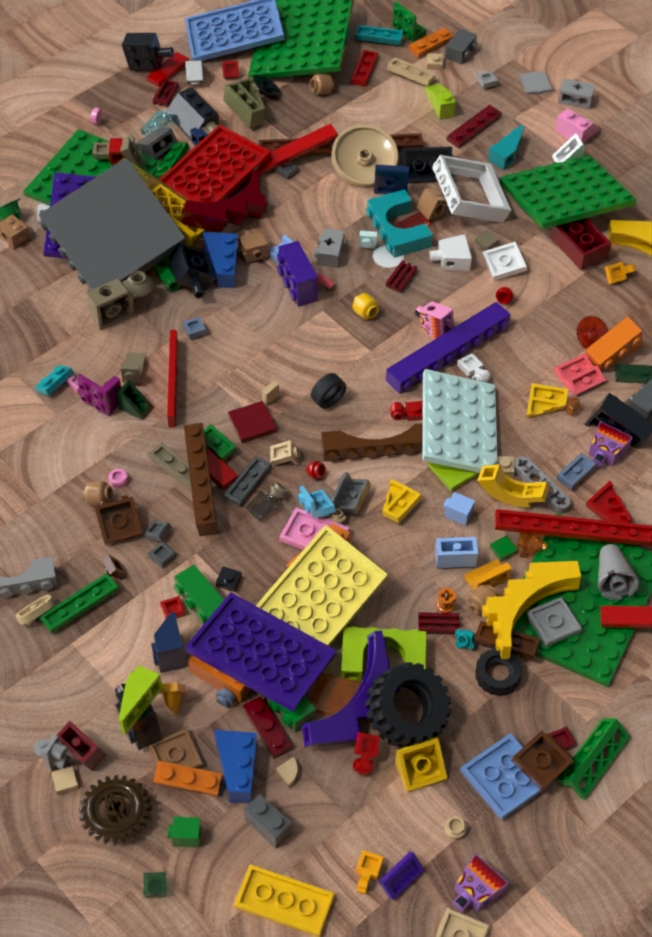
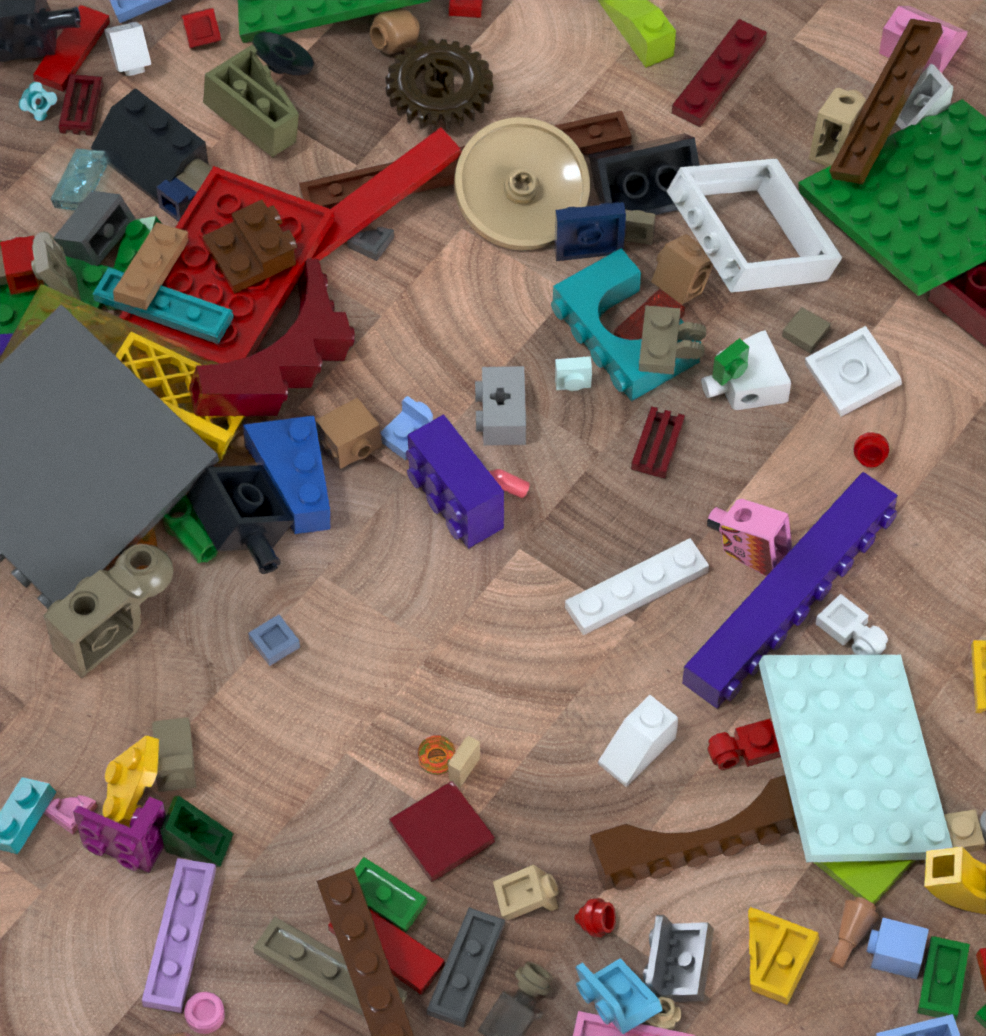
camera: 10 degrees left, 5 degrees up
red tile [167,329,178,427] -> none
black tyre [310,373,347,409] -> none
yellow head [353,293,379,320] -> none
white sticker [373,245,404,268] -> none
teal slope [488,125,524,170] -> none
none -> teal plate [19,82,57,121]
none -> teal tile [93,267,234,344]
none -> yellow plate [102,735,159,827]
none -> medium nougat plate [113,222,189,310]
none -> lavender plate [142,858,216,1013]
none -> reddish brown plate [202,200,298,294]
none -> dark brown gear [385,39,494,131]
none -> clear orange tile [418,735,455,775]
none -> white plate [565,538,709,636]
none -> white slope [598,695,678,787]
none -> dark tan plate [624,210,655,245]
none -> dark tan hinge [639,305,707,374]
none -> green plate [712,338,750,386]
none -> tan torso [809,88,867,167]
none -> reddish brown plate [829,19,943,184]
none -> nougat cone [829,897,881,969]
none -> green plate [917,936,970,1022]

